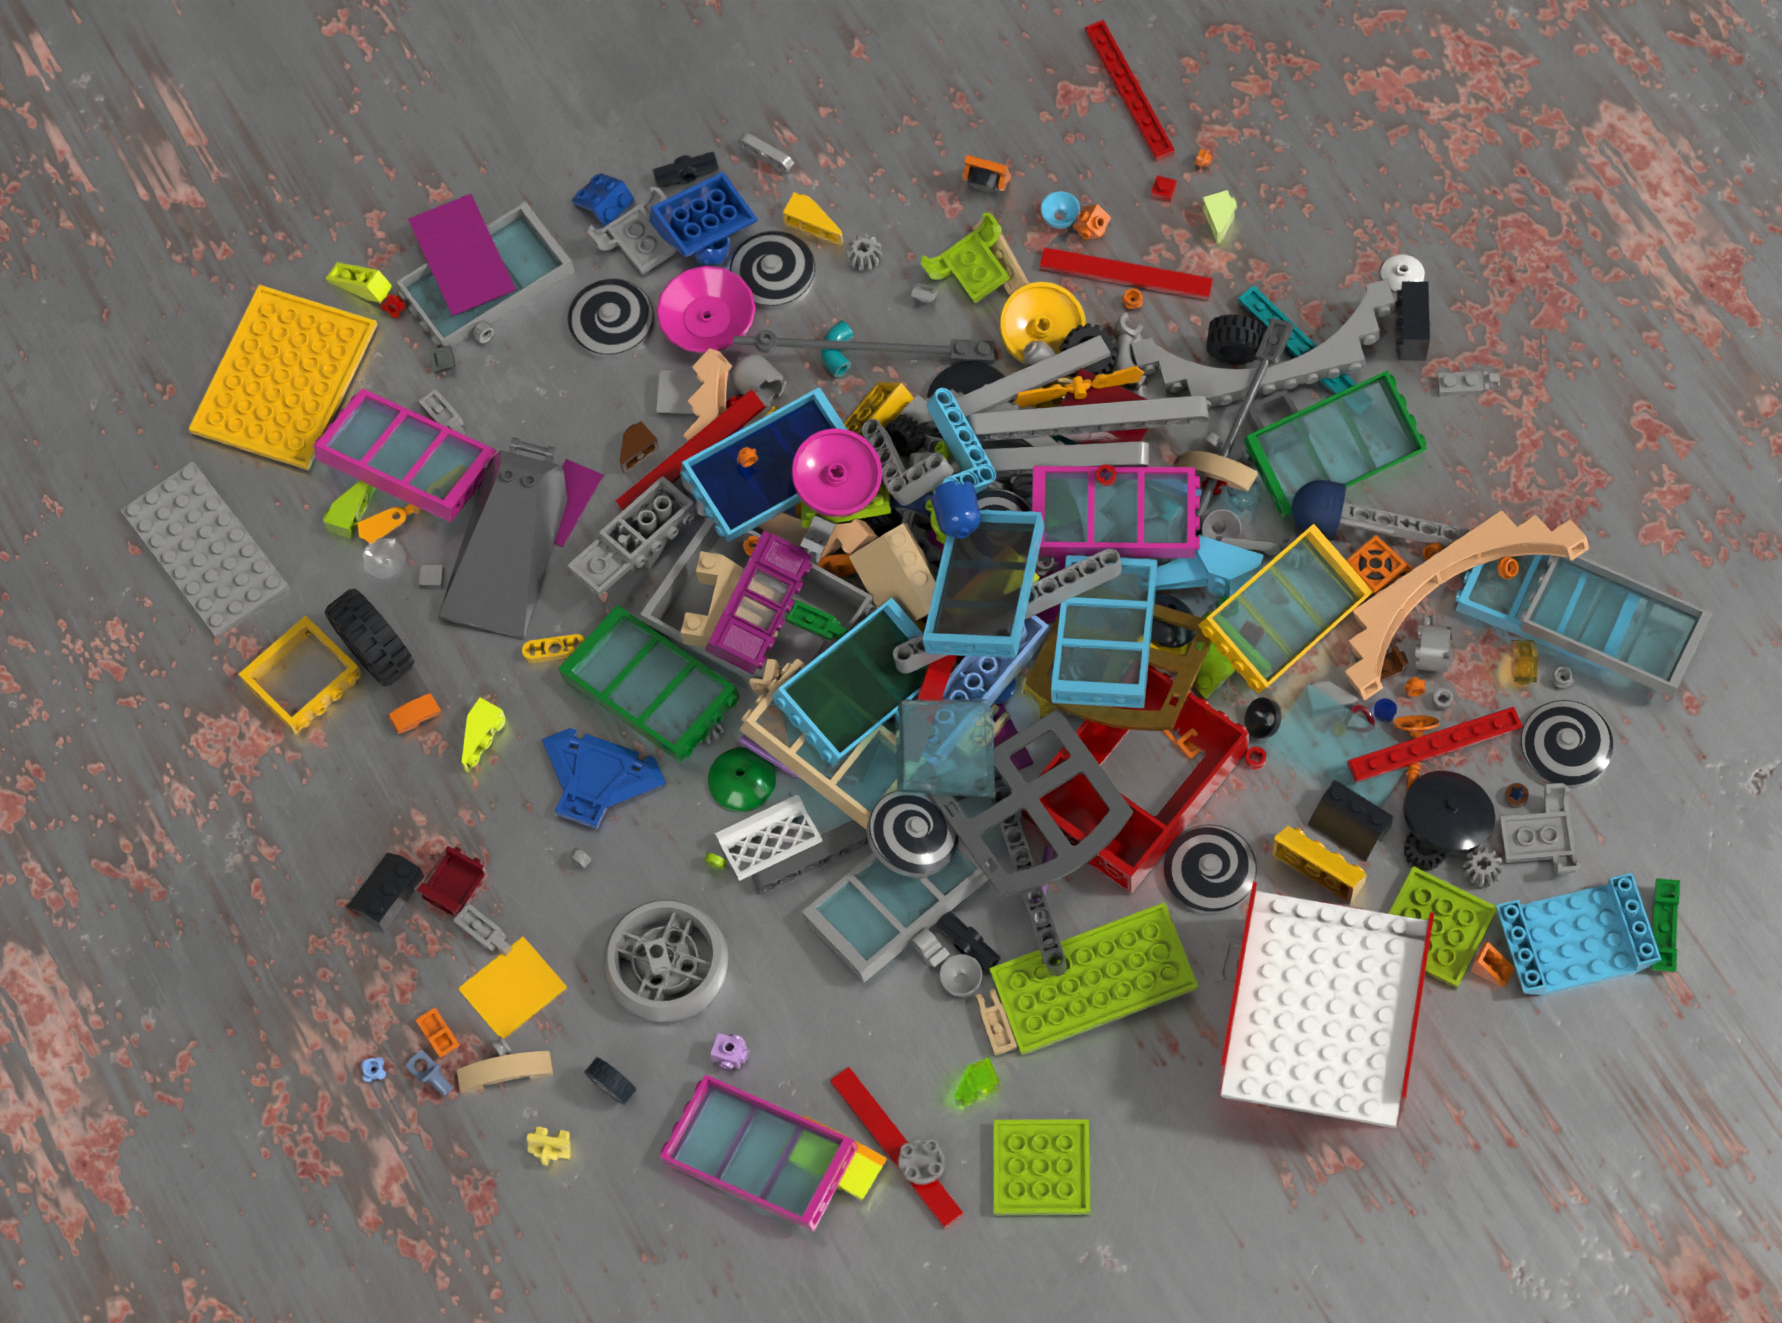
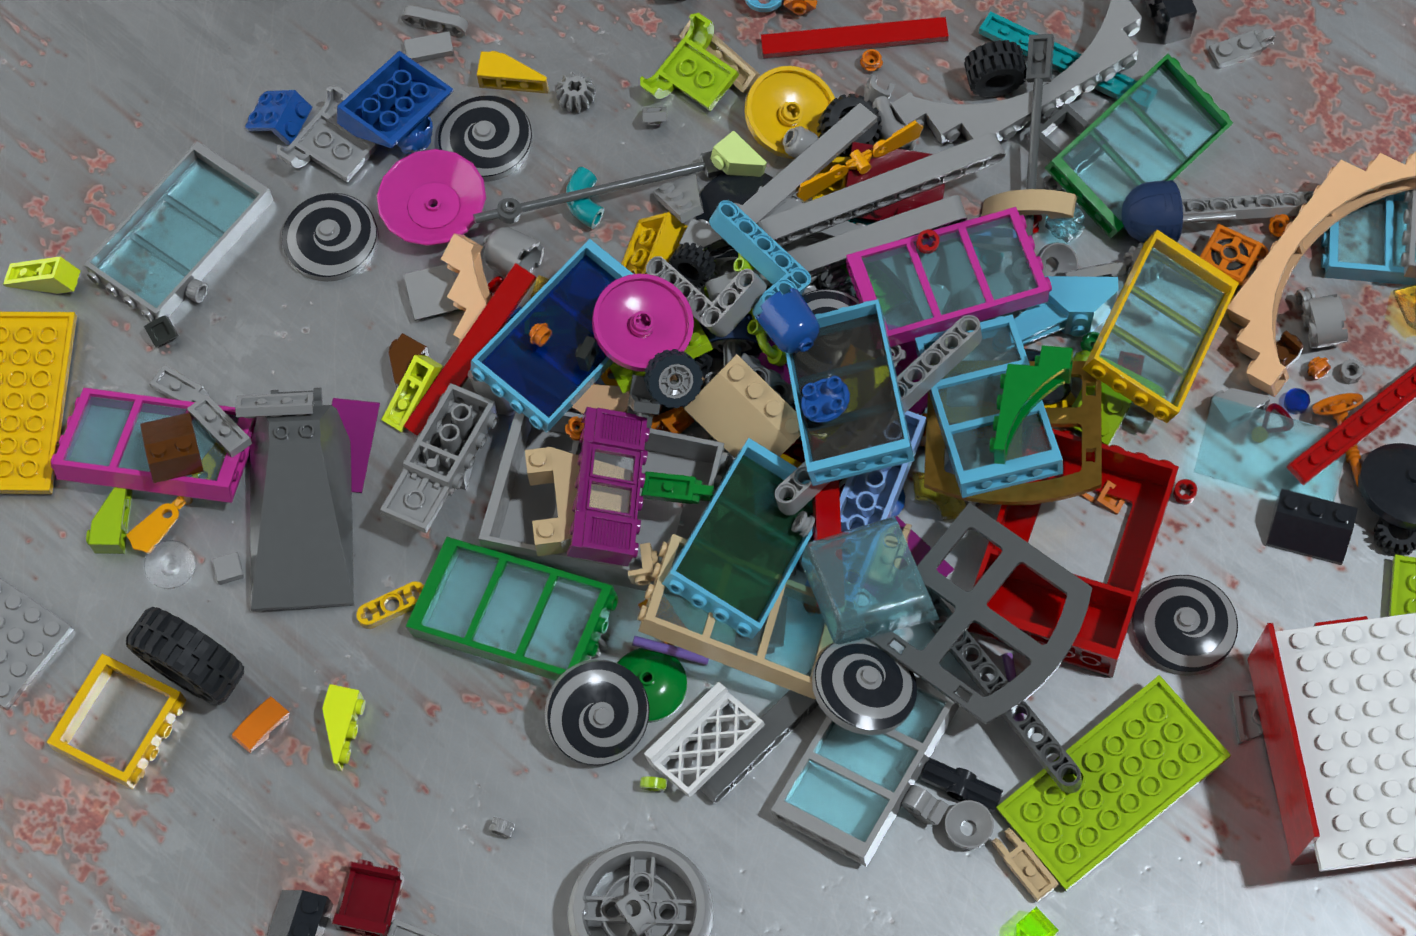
camera: 20 degrees left, 0 degrees up
red plate [381,294,406,318] -> none
magenta piece [408,194,516,316] -> none
blue plate [542,728,666,829] -> none
black piece [652,151,719,187] -> none
light grey axle [1201,432,1223,454] -> none
black piece [1245,697,1281,739] -> none
yellow slope [1272,826,1367,904] -> none
orange plate [1498,557,1519,579] -> none
none -> reddish brown slope [140,412,204,483]
none -> light grey plate [187,395,252,457]
none -> light grey plate [235,392,314,418]
none -> neon yellow slope [381,355,444,432]
none -> light grey tile [404,31,454,62]
none -> dish [545,659,649,766]
none -> pearl dark grey plate [575,336,599,372]
none -> black wheel [644,349,703,408]
none -> light grey wing [653,173,704,223]
none -> yellowish green slope [710,130,767,177]
none -> light grey bush [791,511,815,537]
none -> blue dish [801,376,850,423]
none -> green arch [990,345,1073,464]

